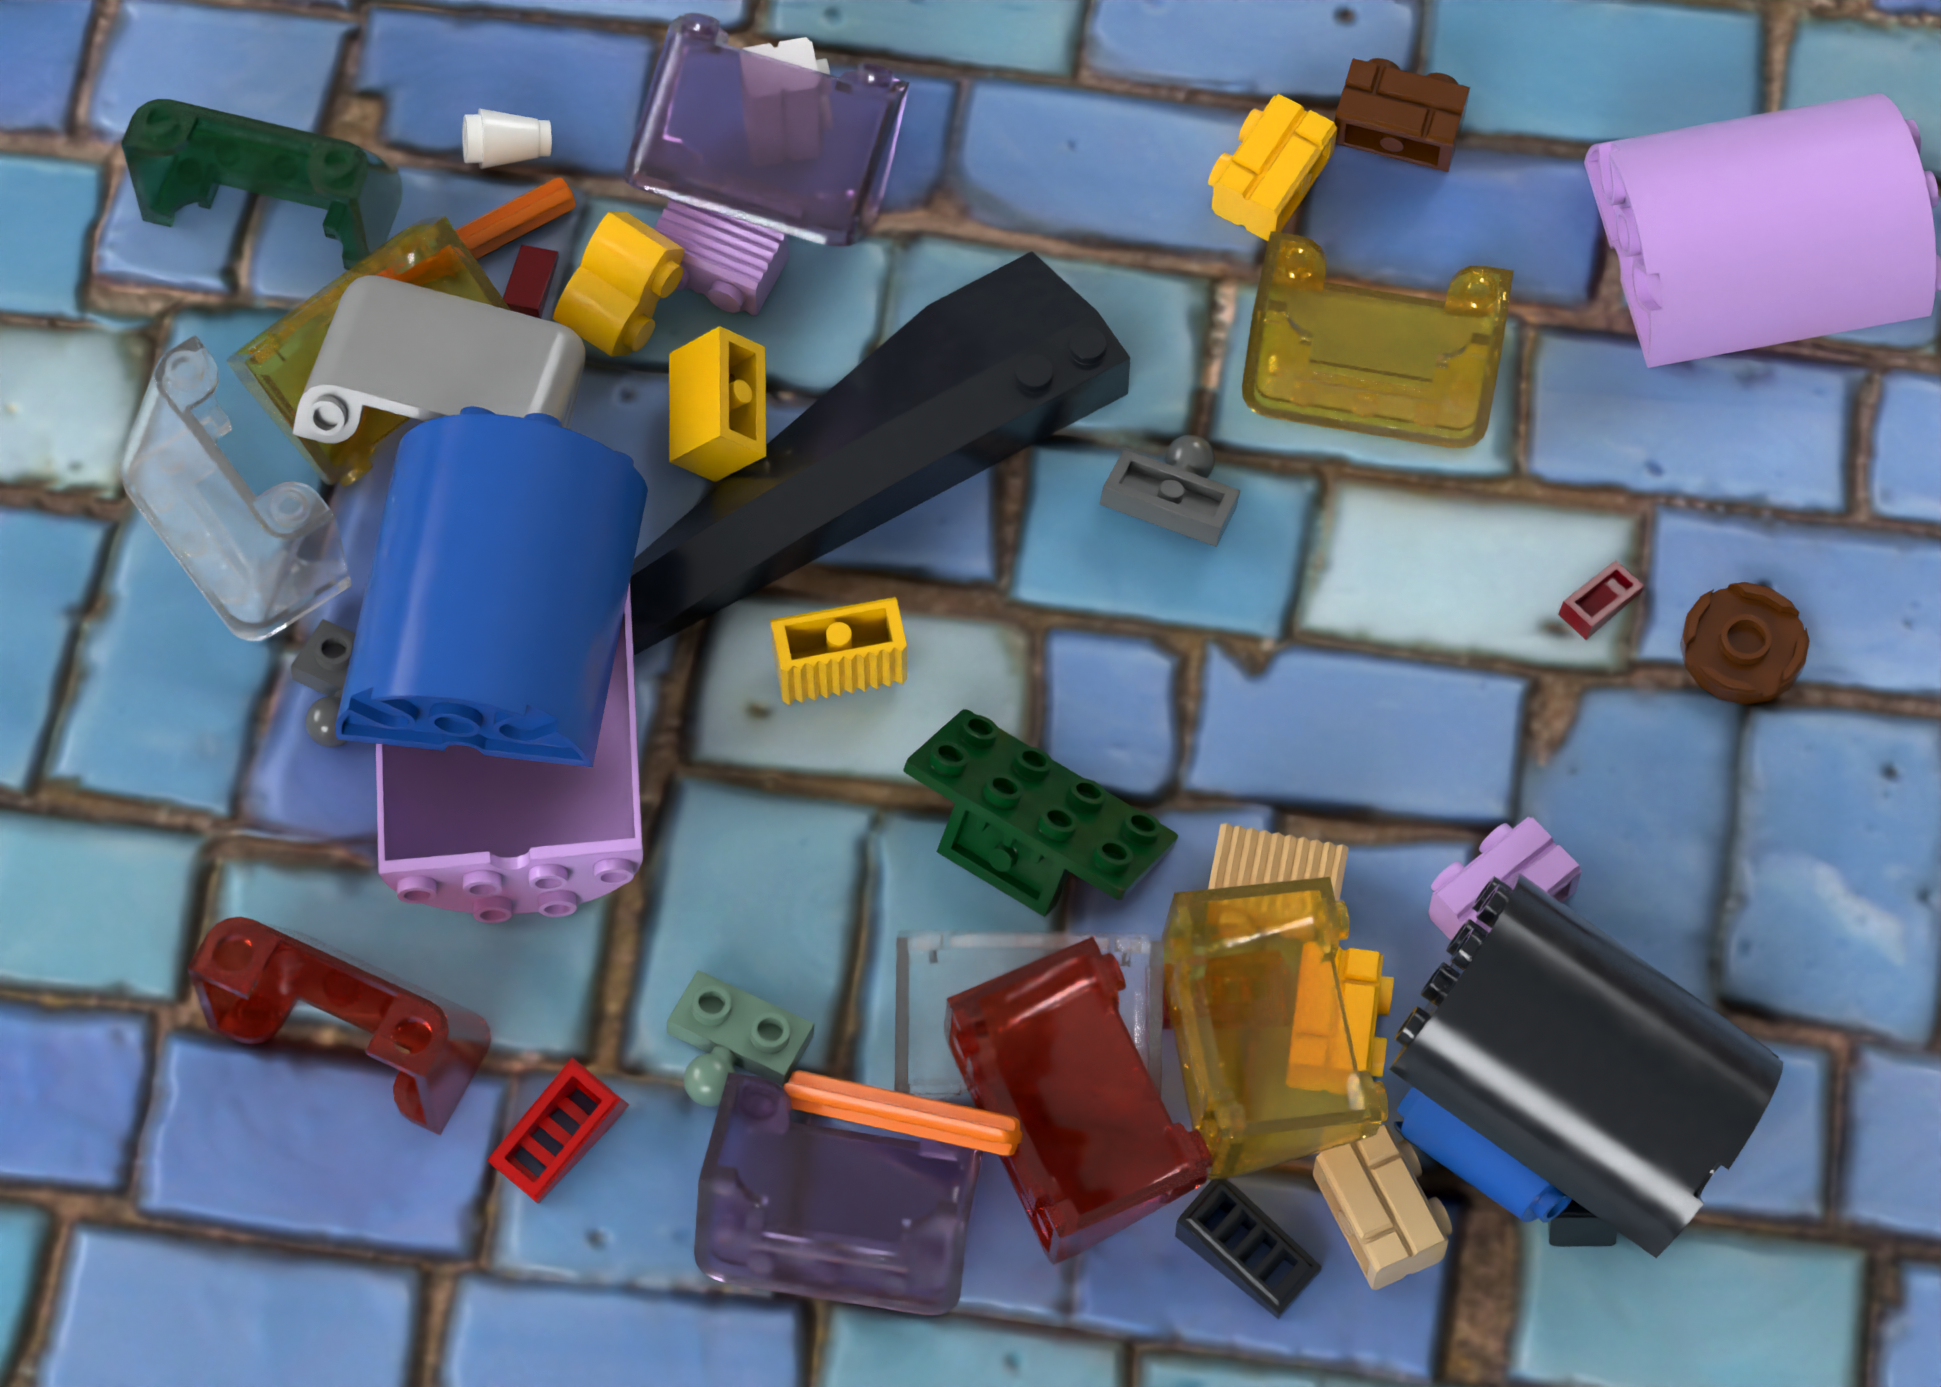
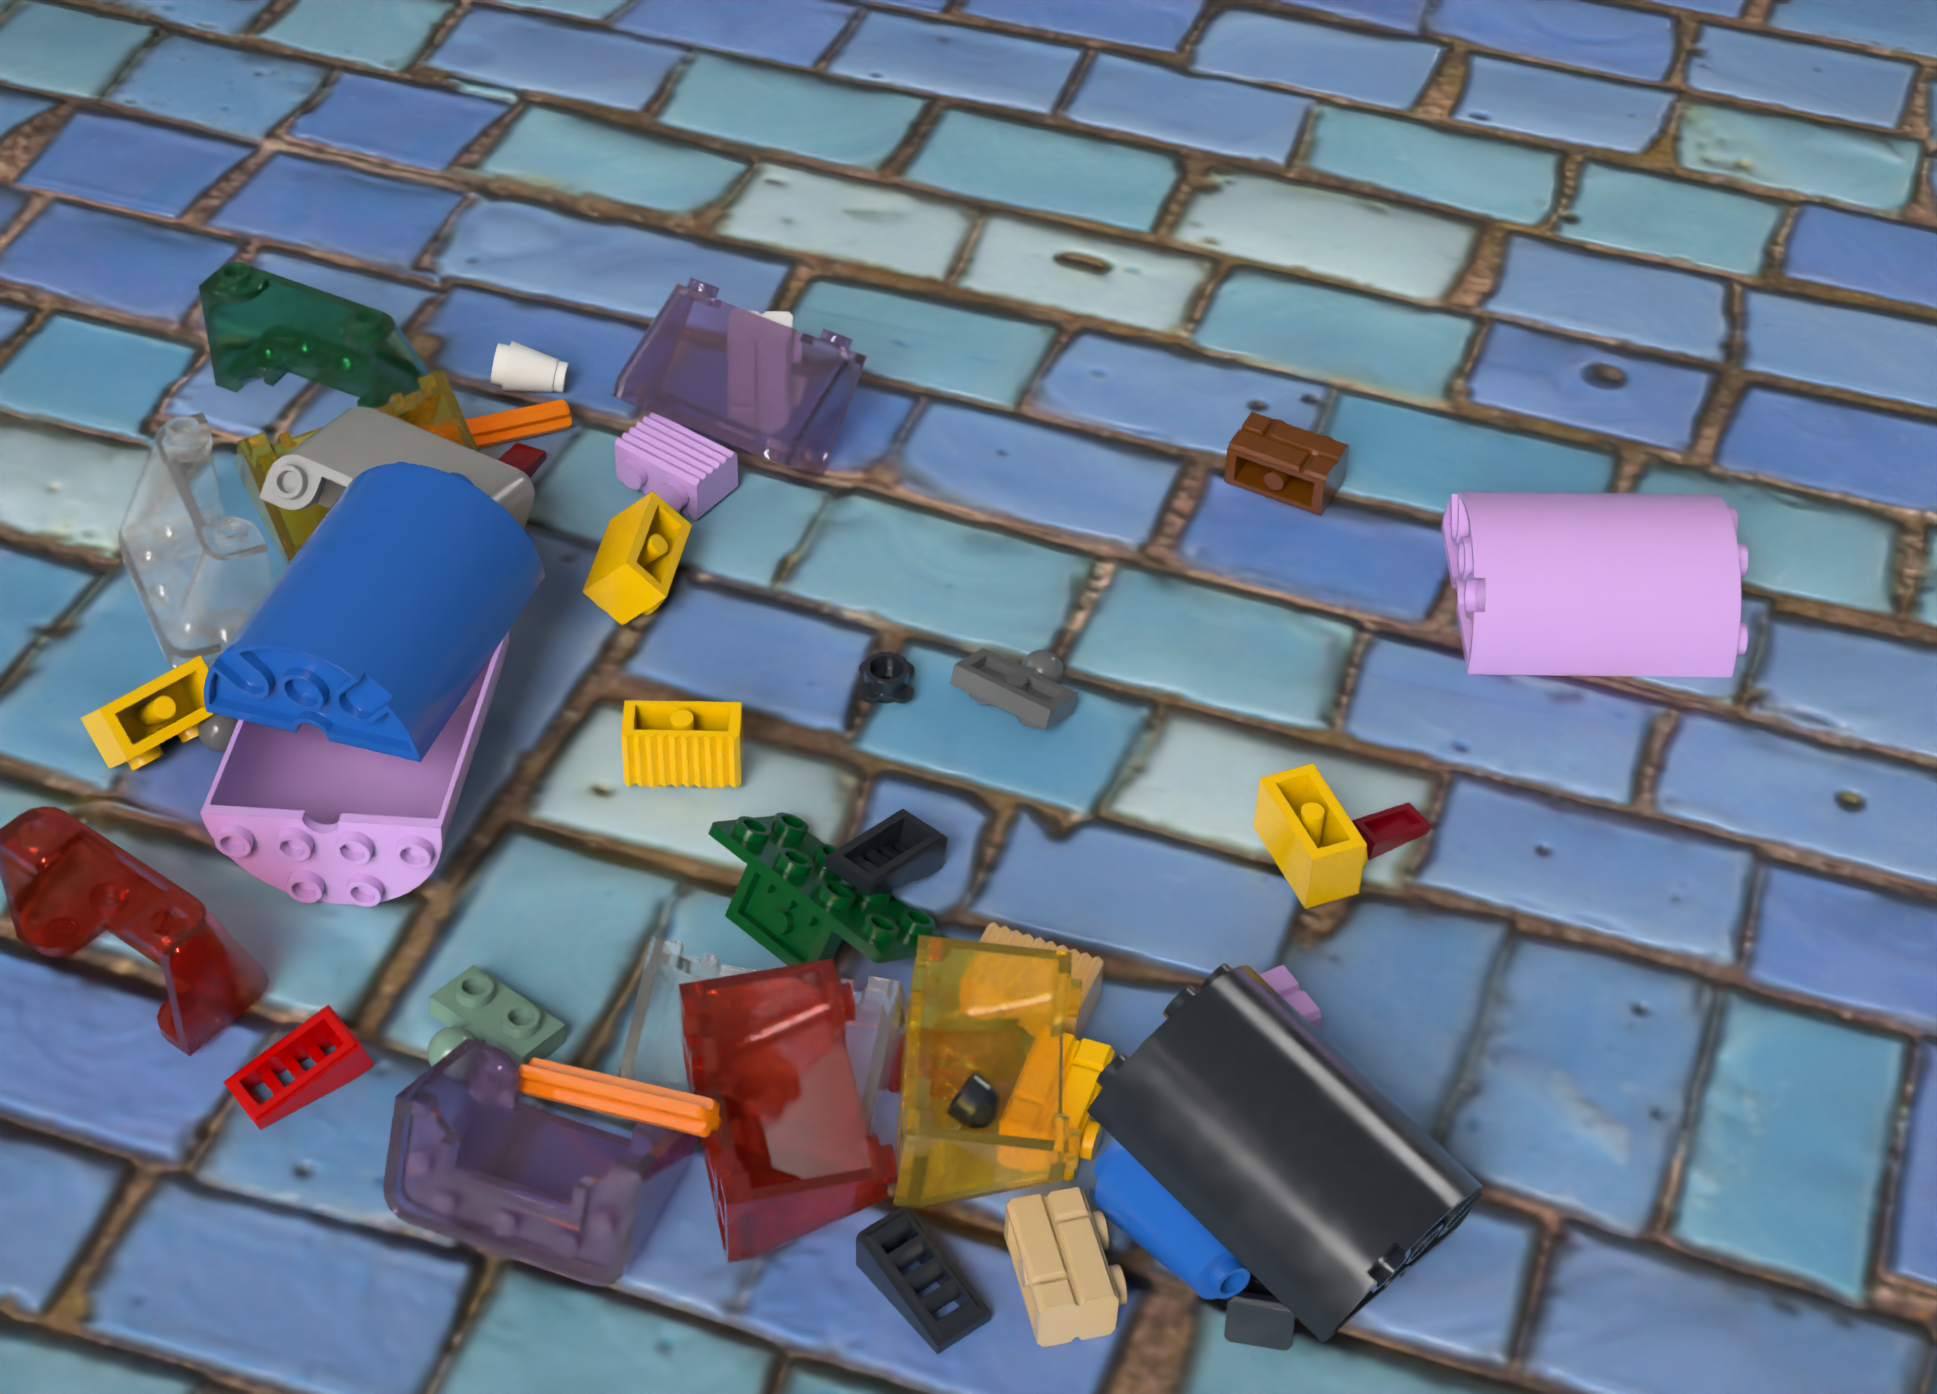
camera: 10 degrees right, 20 degrees down
yellow brick [553,212,685,357] -> none
black wedge [630,251,1130,655] -> none
yellow brick [1208,94,1338,242] -> none
clear yellow windscreen [1242,231,1514,448] -> none
reddish brown tile [1680,582,1810,705] -> none
none -> yellow brick [80,655,214,771]
none -> black slope [823,809,948,896]
none -> black plate [858,652,915,704]
none -> black hinge [945,1070,1003,1129]
none -> yellow brick [1253,763,1368,909]

